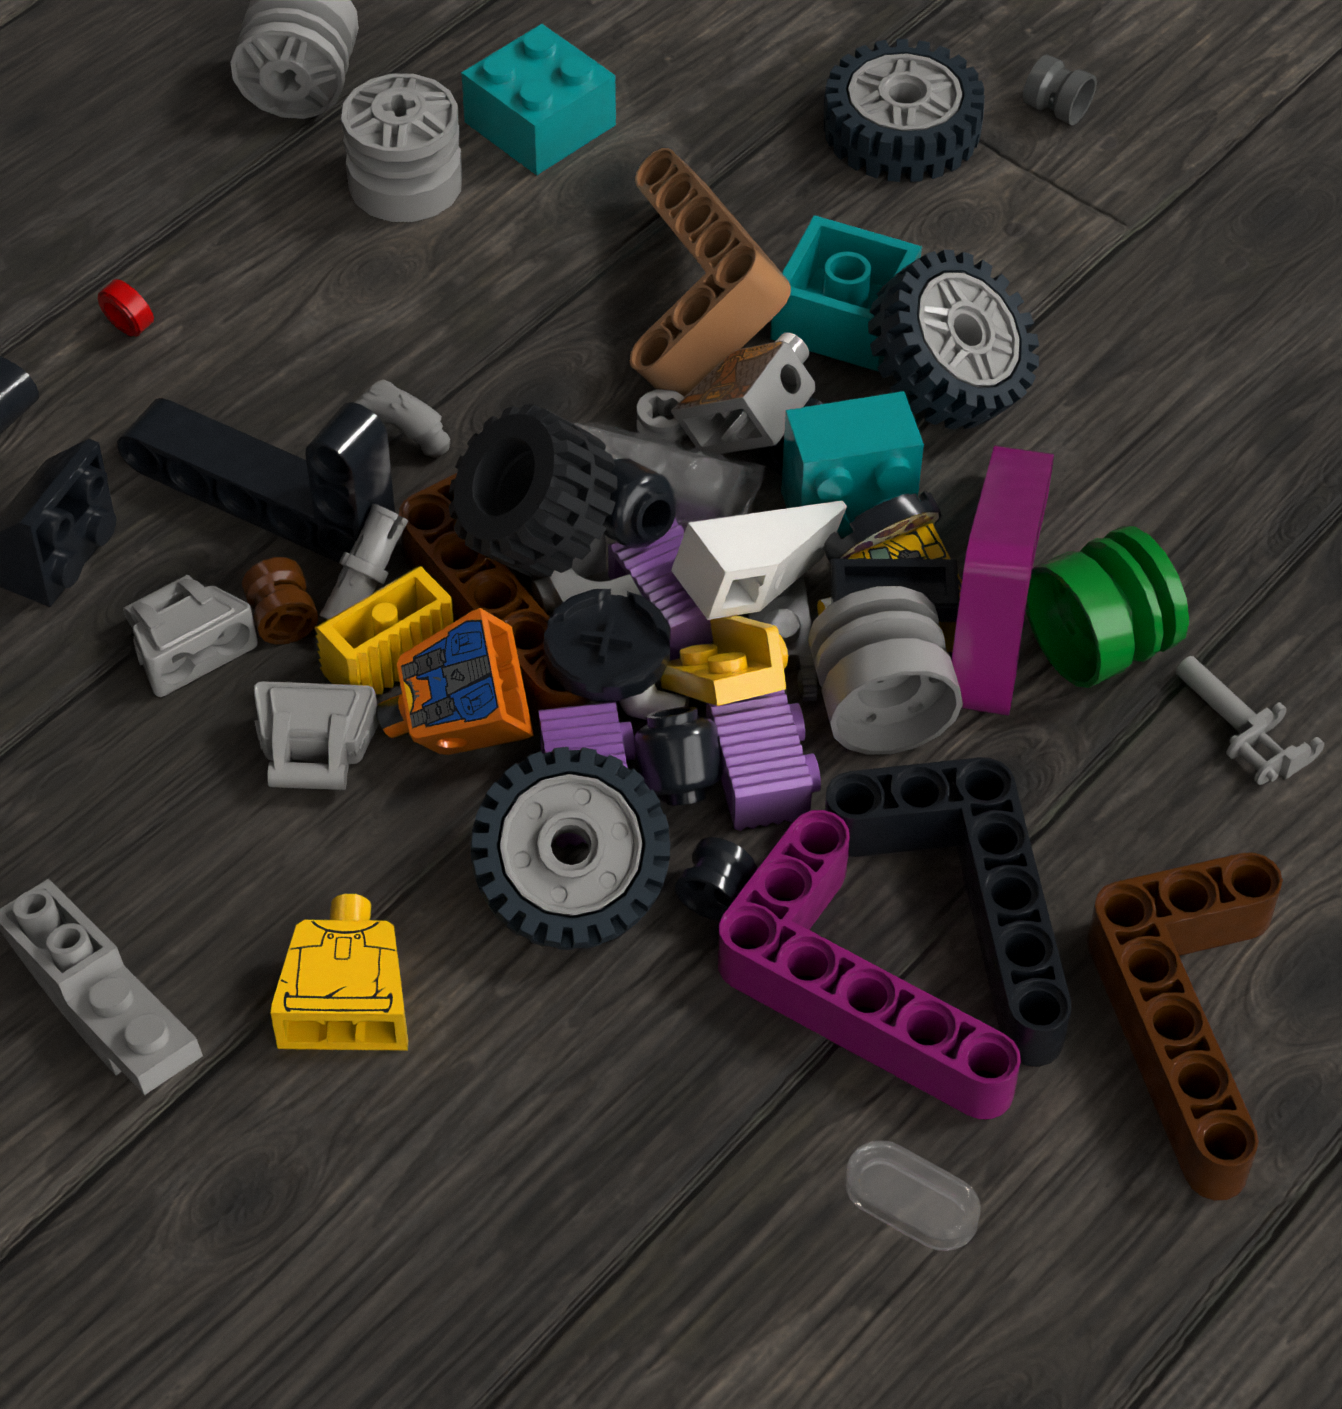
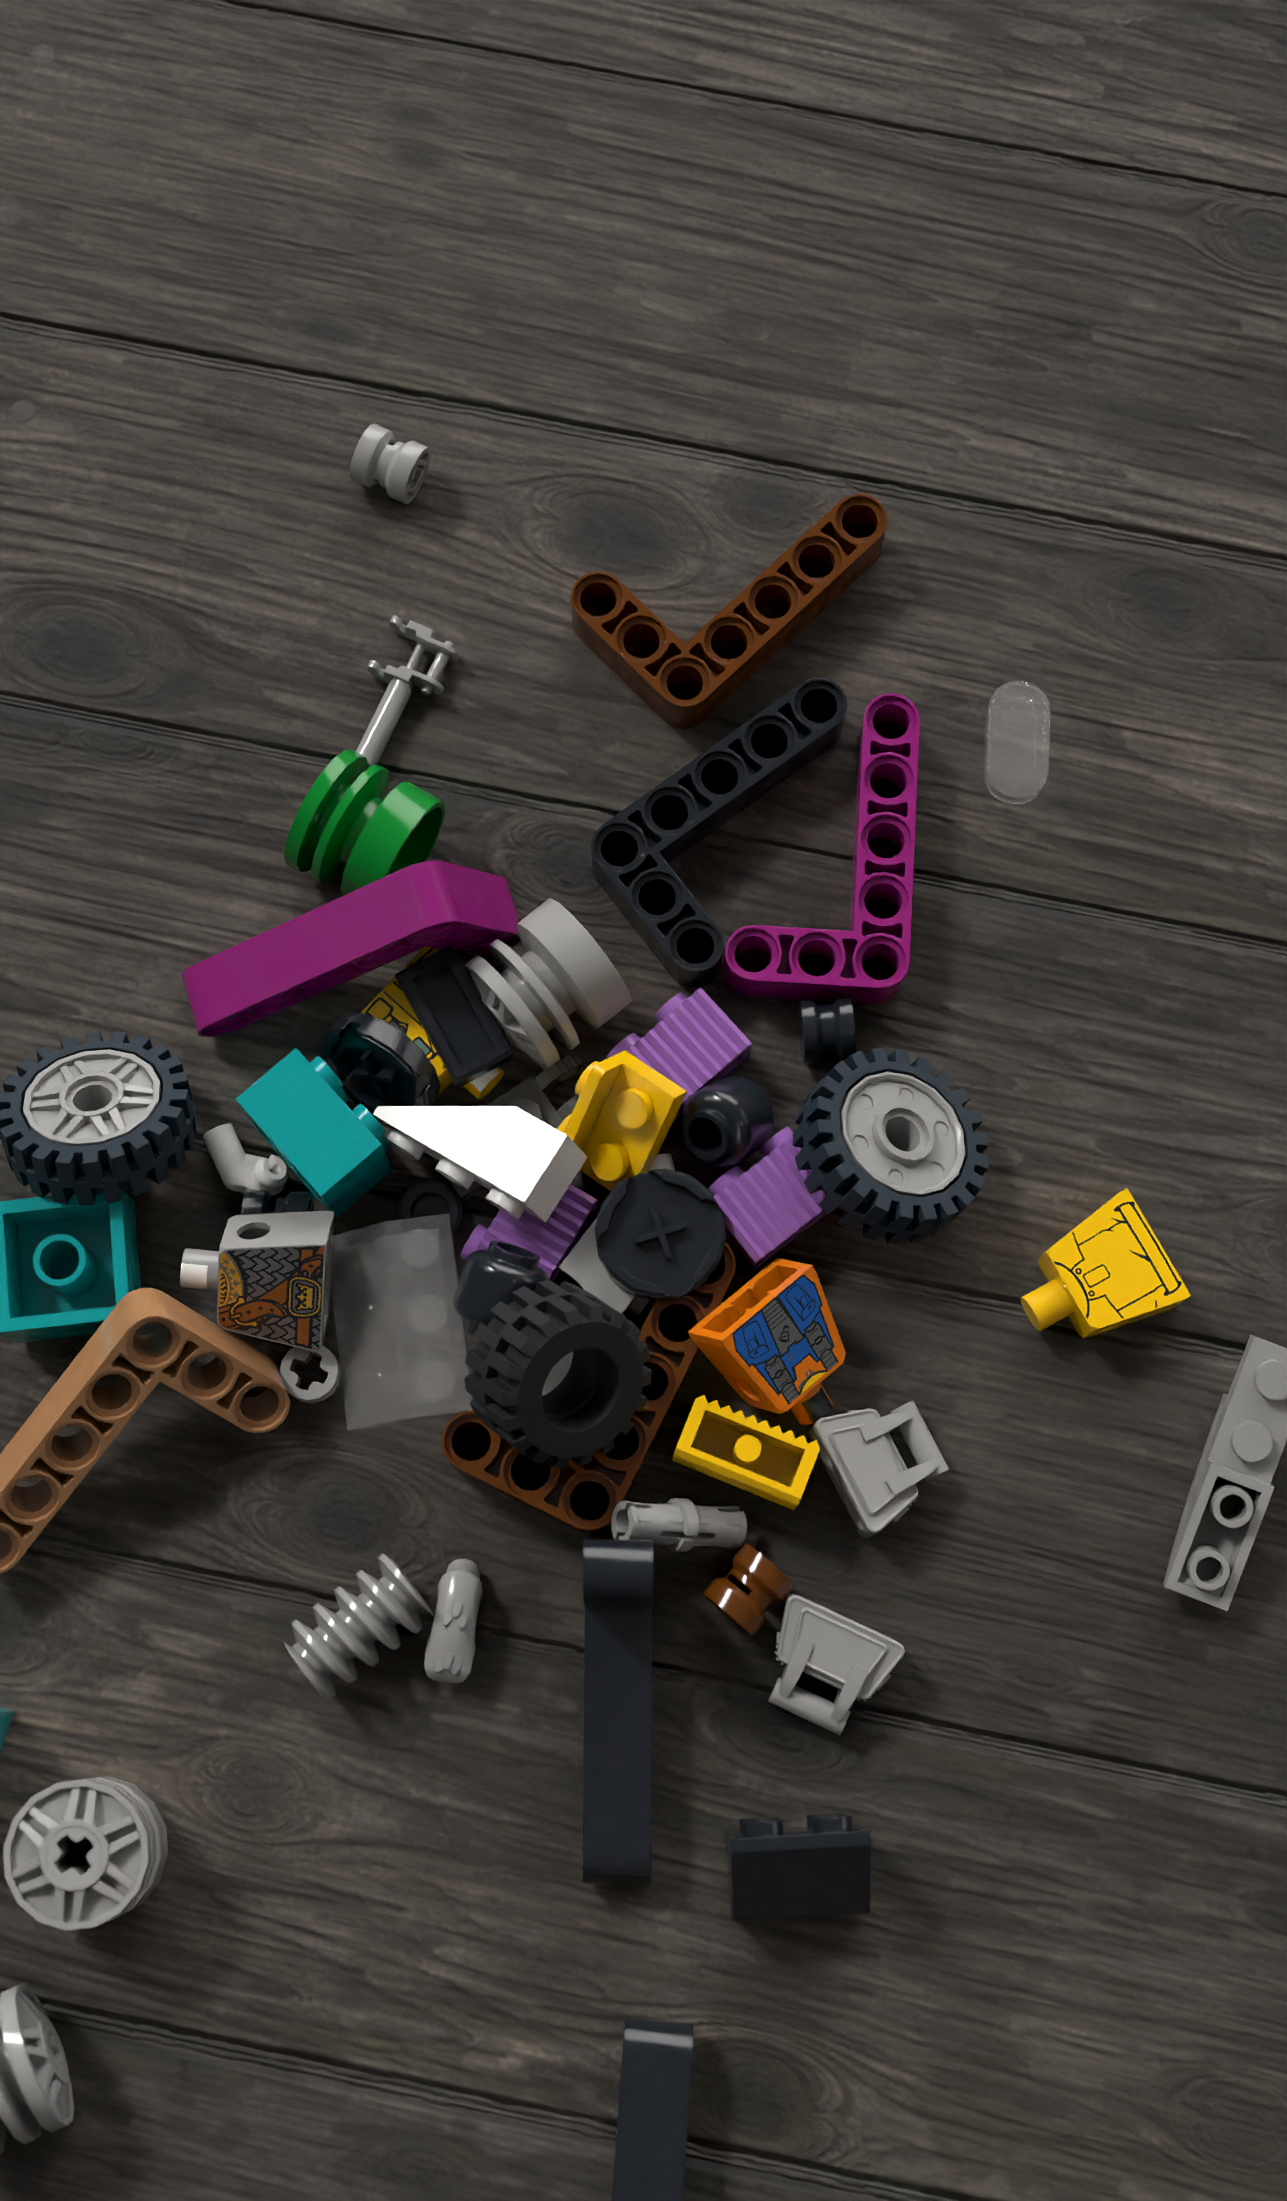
camera: 120 degrees left, 25 degrees up
red tile [98,279,154,337] -> none
none -> light grey piece [284,1553,434,1700]

